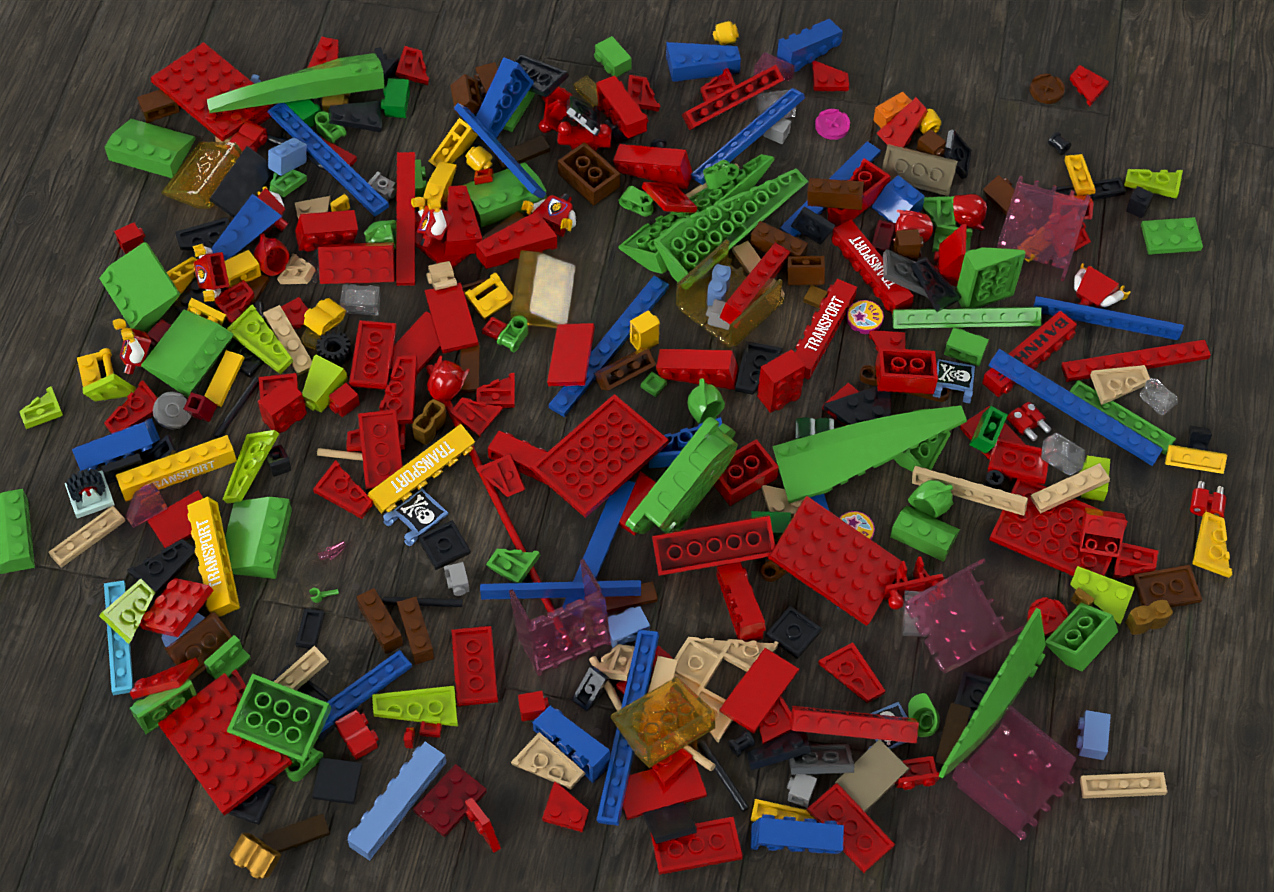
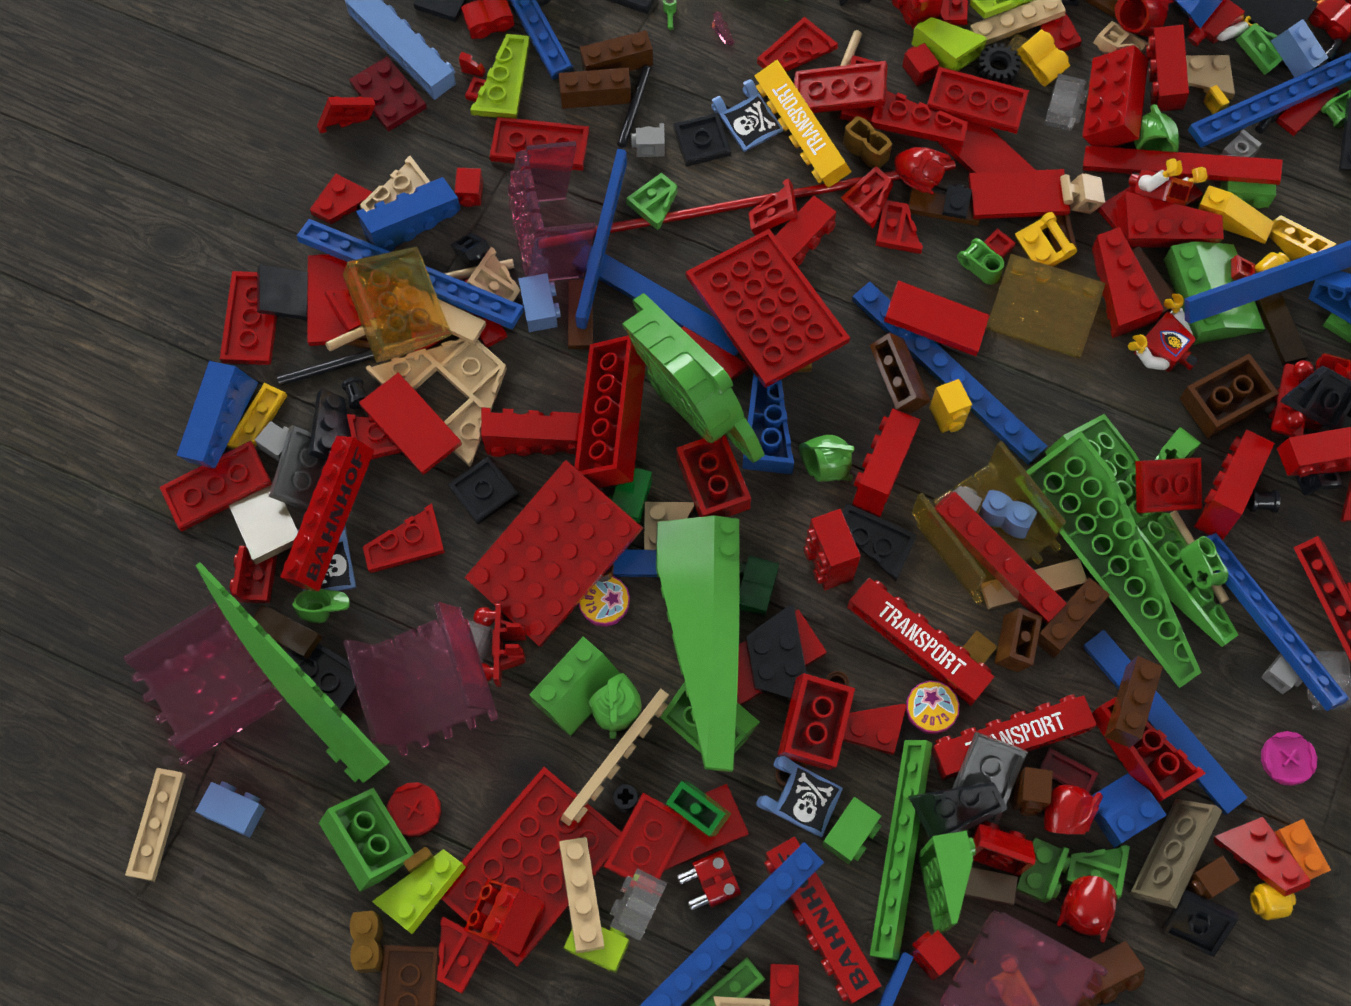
camera: 105 degrees right, 10 degrees up
bright green tile [641,372,667,397] -> none
black tile [791,206,835,245] -> none
none -> red brick [910,930,961,981]
none -> black bracket [942,184,972,219]

